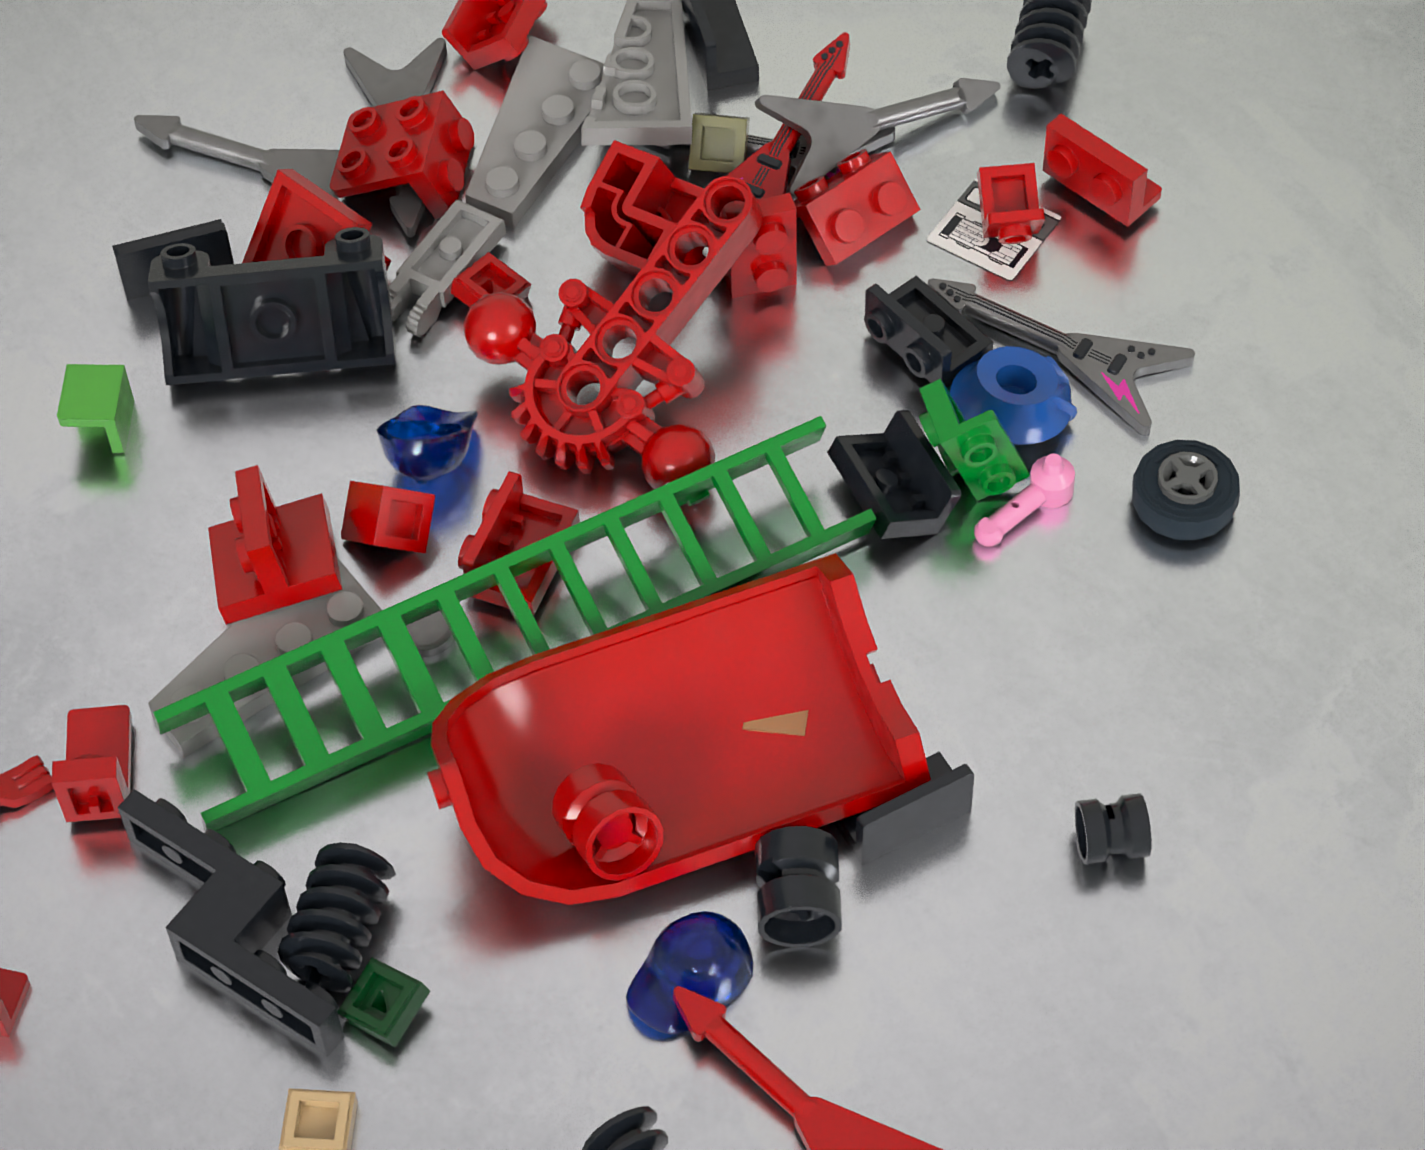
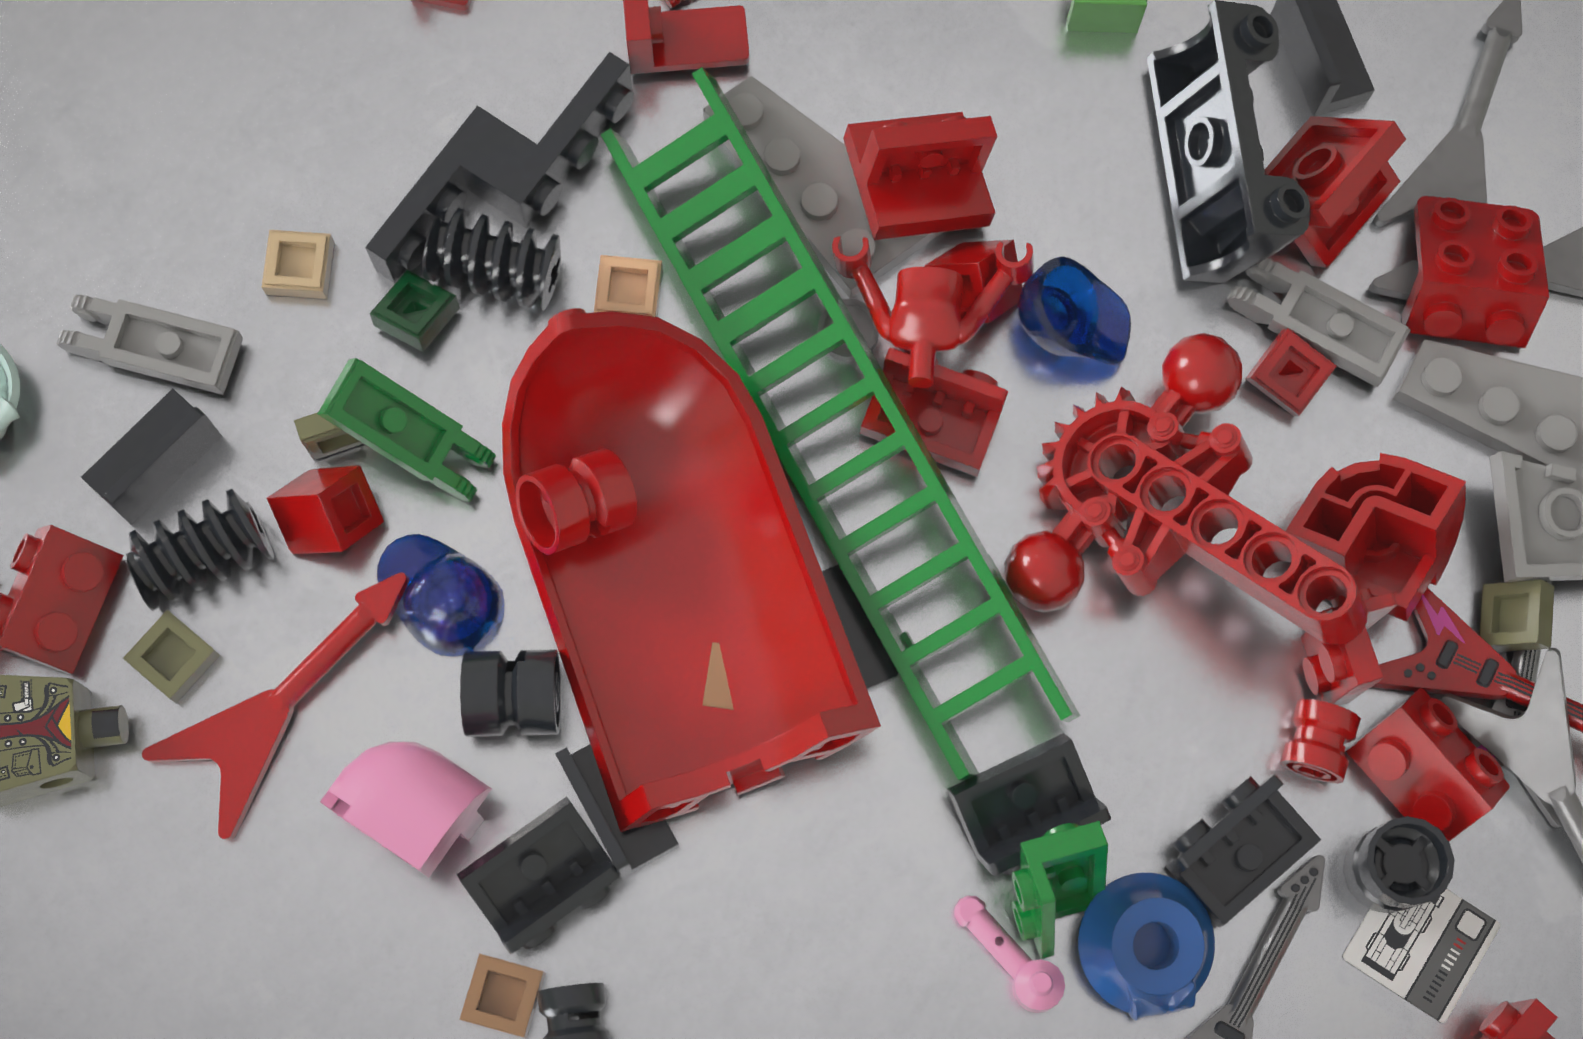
camera: 85 degrees right, 20 degrees up
red bracket [977,163,1045,244] -> none
none -> red panel [266,465,384,554]
none -> olive tile [294,412,363,460]
none -> green hinge [317,358,496,502]
none -> bright pink brick [320,741,492,878]
none -> black bracket [457,796,621,954]
none -> medium nougat tile [459,953,546,1039]
none -> light nougat tile [594,255,663,317]
none -> red piece [832,236,1034,389]
none -> red wheel [1280,699,1361,784]
none -> black wheel [1343,816,1455,914]

